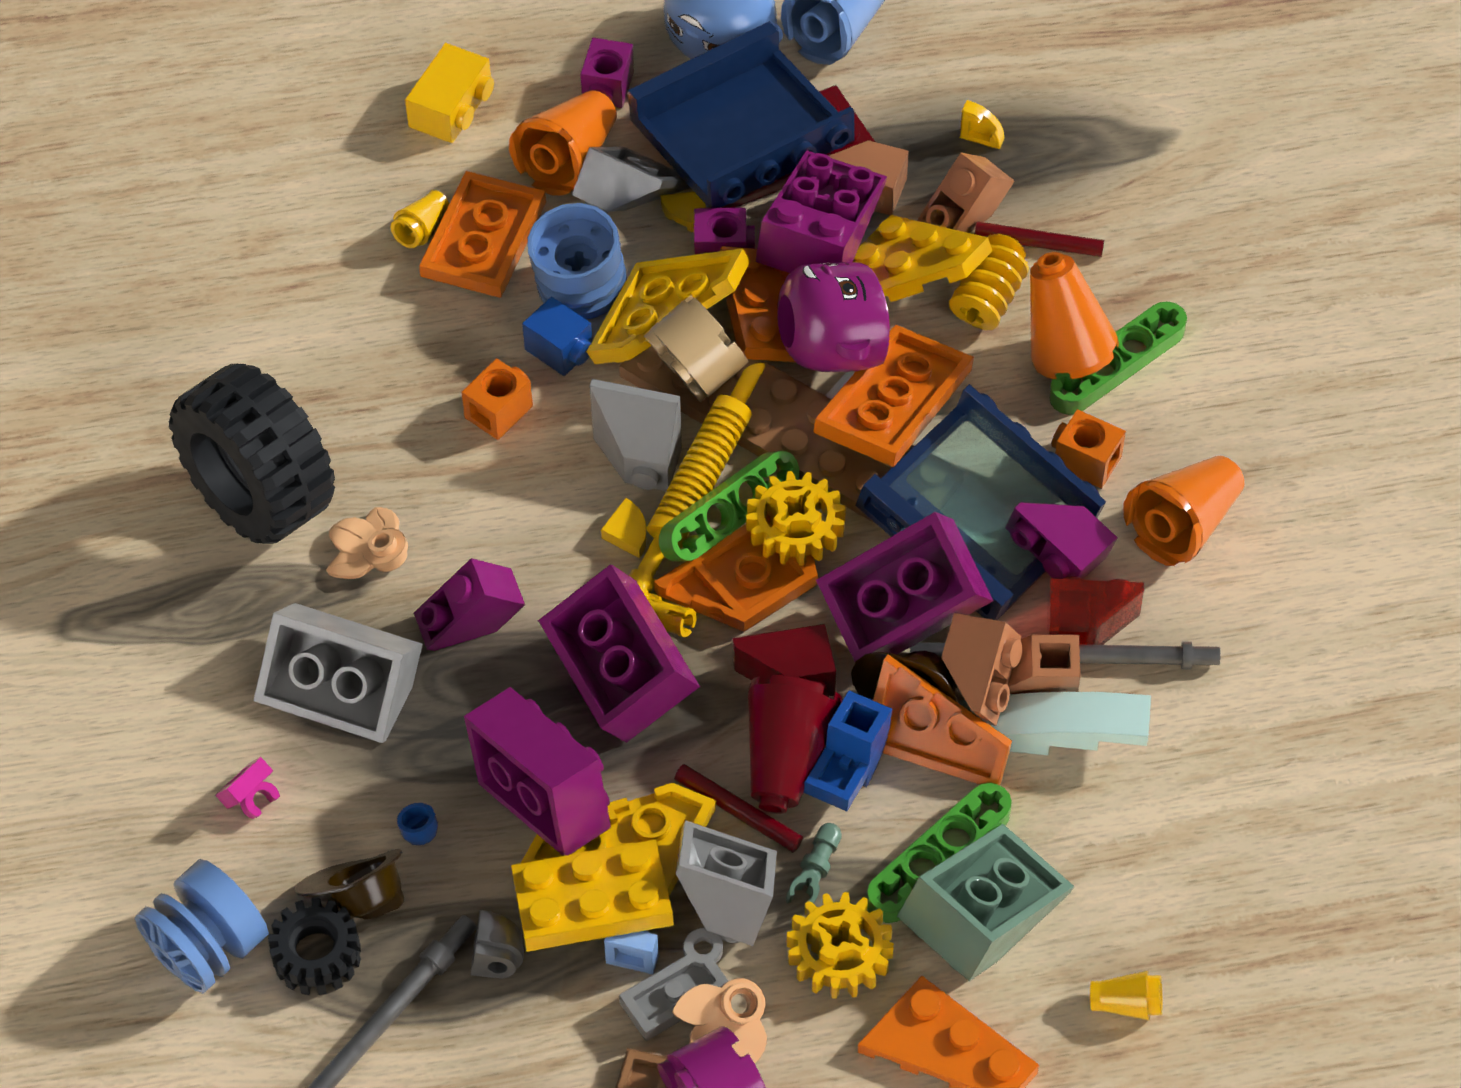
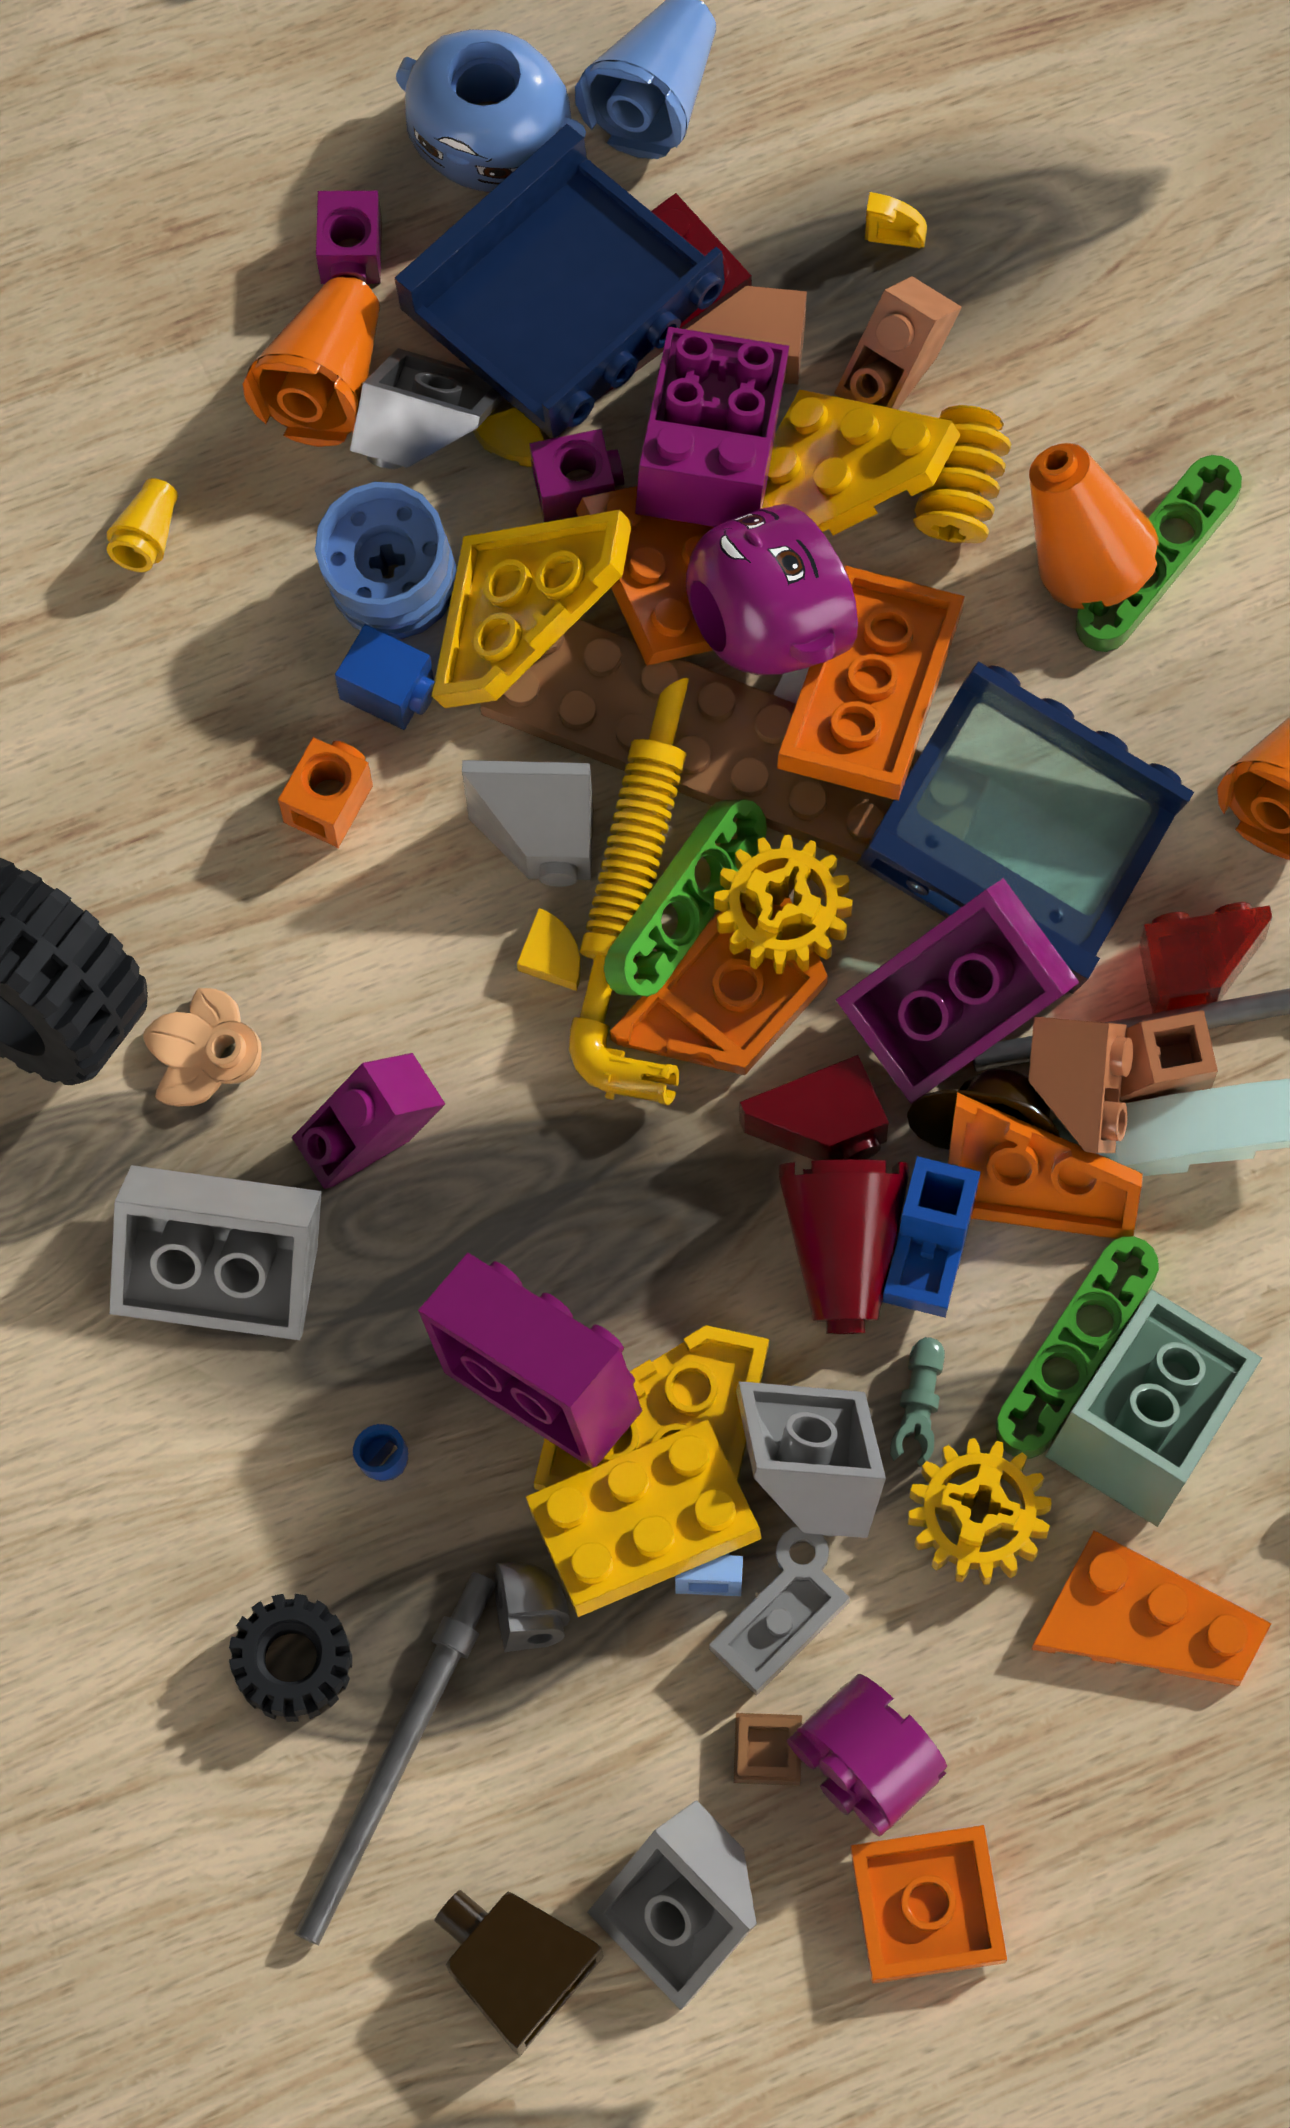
camera: 10 degrees left, 15 degrees up
medium blue wheel [134,859,269,994] -> none
dark pink tile [215,757,280,819] -> none
dark brown piece [294,849,404,920] -> none
yellow brick [405,43,494,144] -> none
orange plate [419,171,546,298] -> none
magenta brick [538,564,700,743] -> none
tan brick [644,295,749,403] -> none
light nougat plate [672,978,767,1064] -> none
dark red bar [674,764,803,853] -> none
dark red bar [974,221,1105,257] -> none
magenta slope [1005,502,1118,590] -> none
orange brick [1051,409,1126,489] -> none

